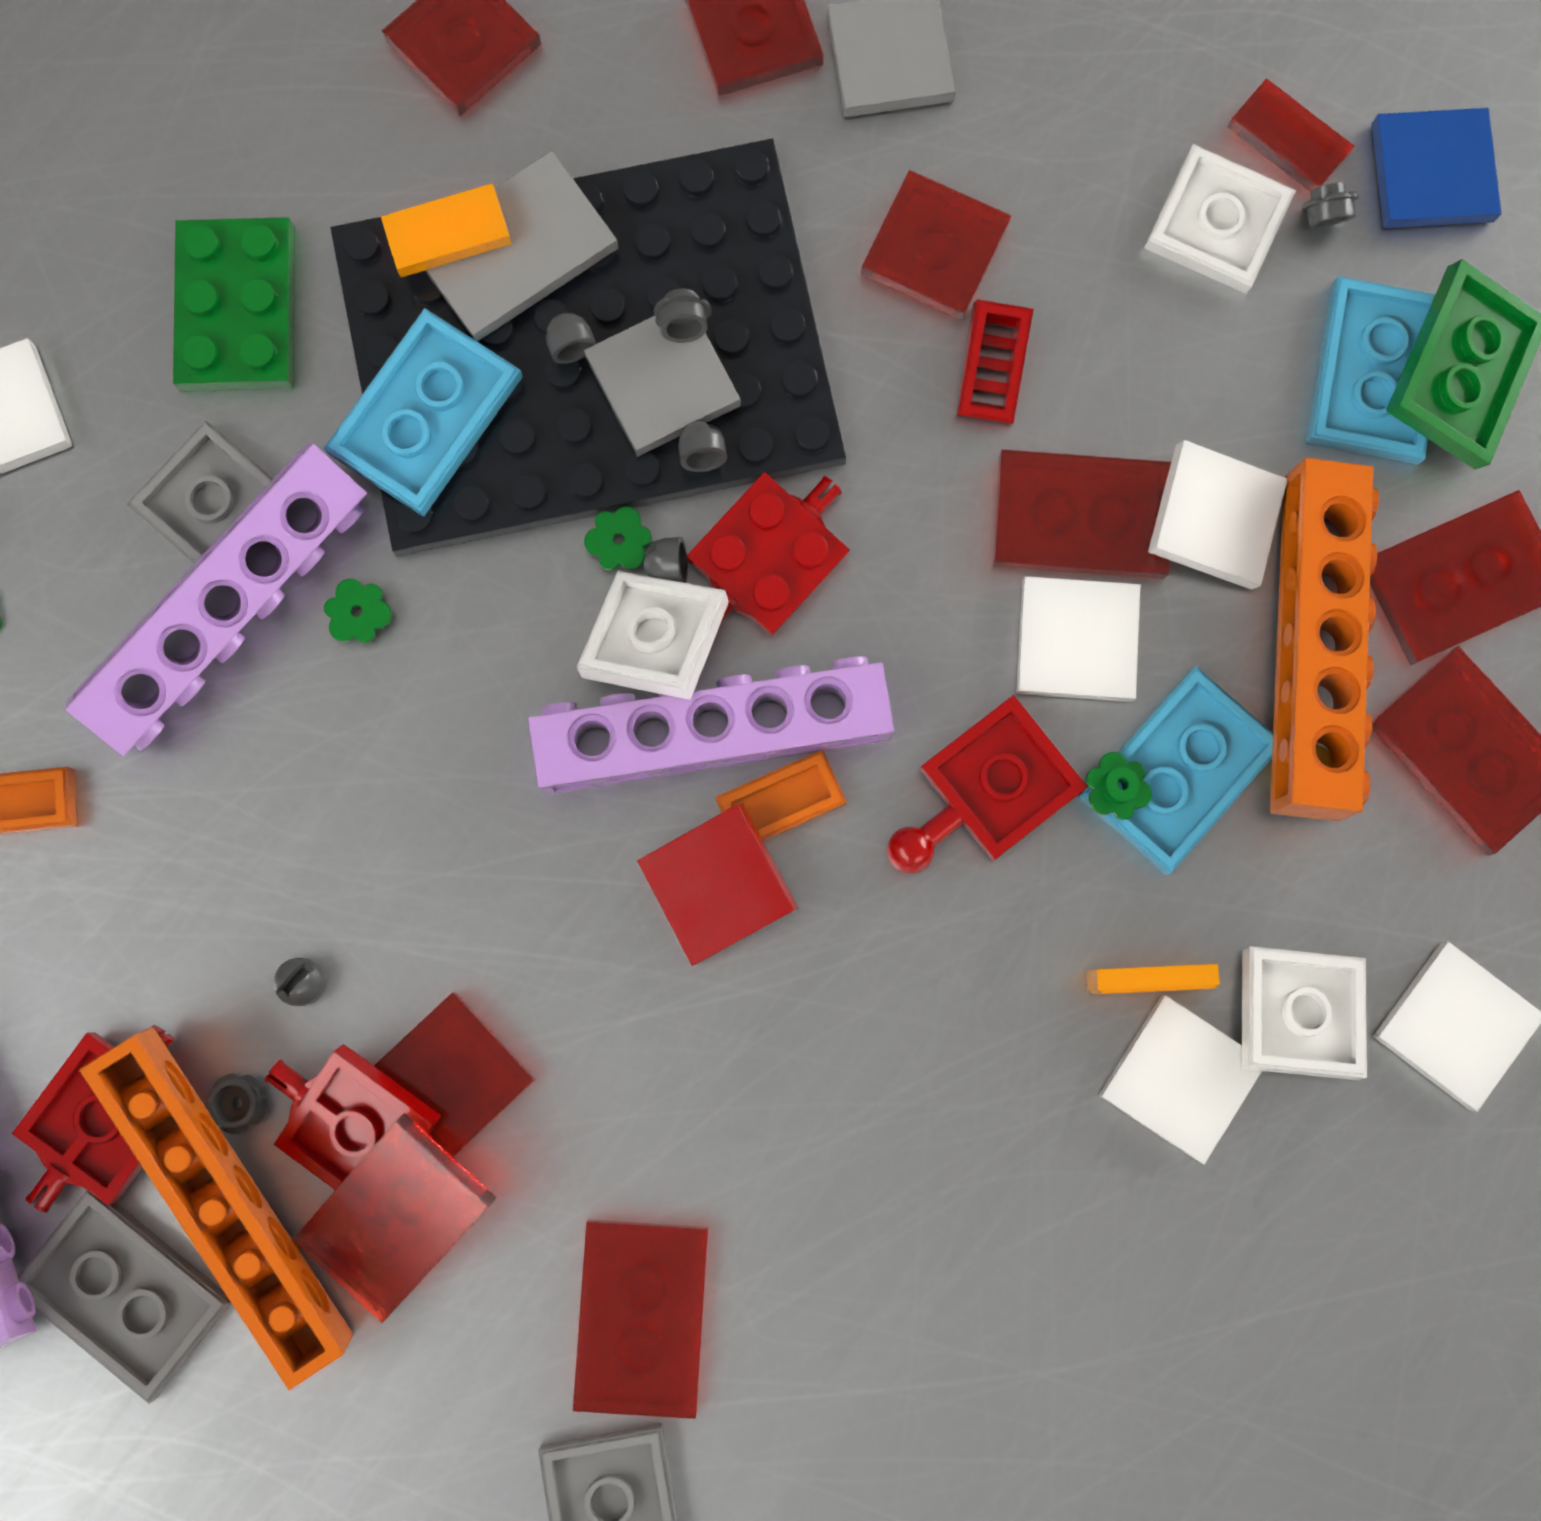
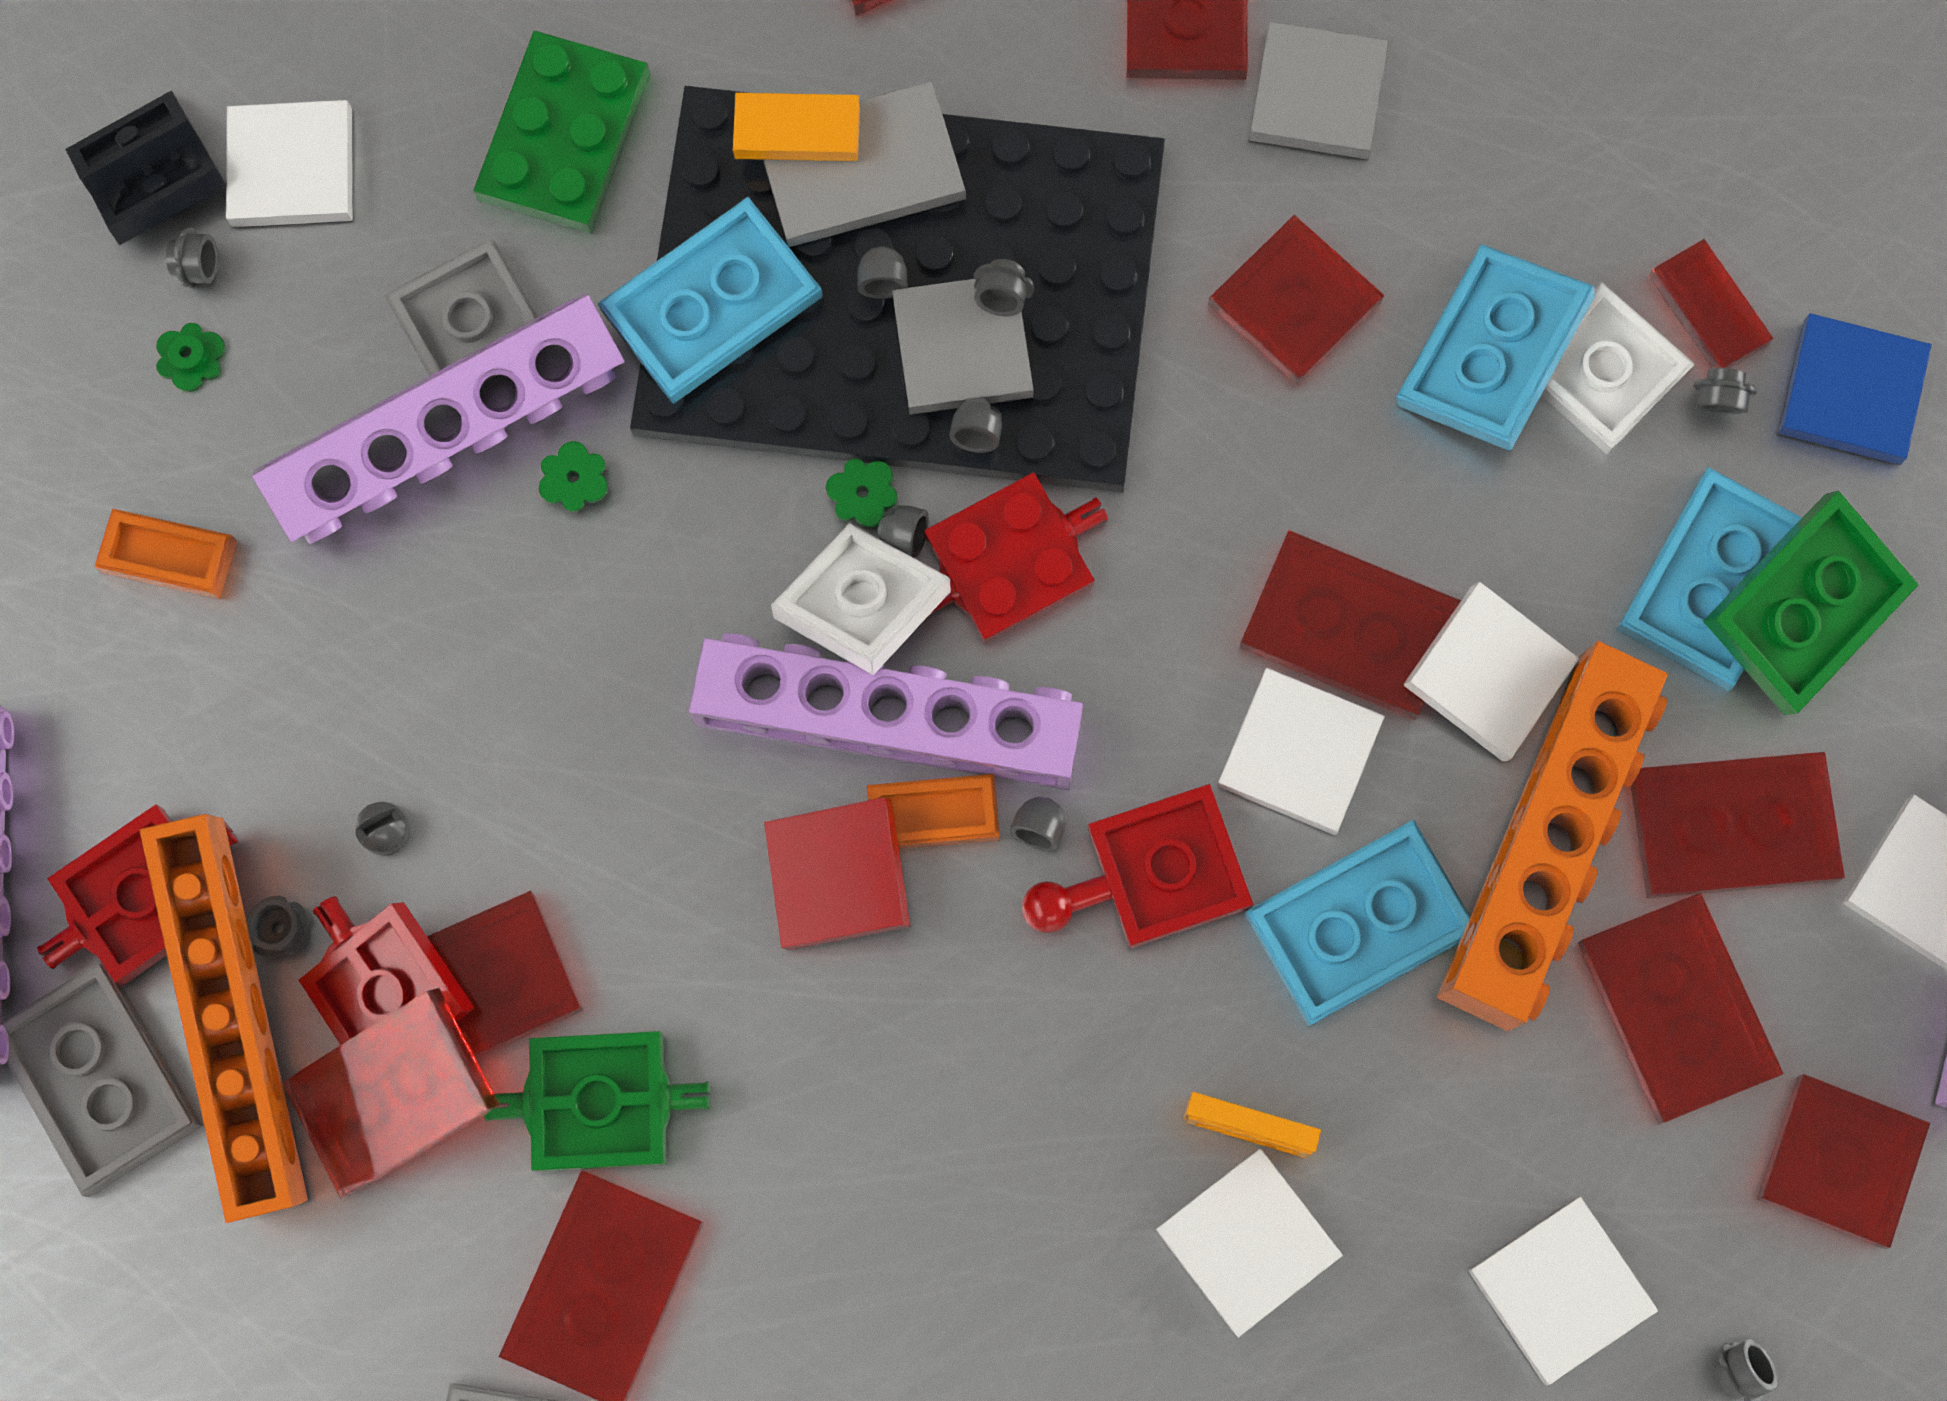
camera: 25 degrees right, 5 degrees down
red slope [956,299,1034,425] -> none
green plant [1086,752,1152,820] -> none
white tile [1241,946,1367,1080] -> none
none -> green plate [483,1031,710,1172]
none -> dark grey hinge [1010,797,1065,851]
none -> medium azure tile [1396,244,1595,451]

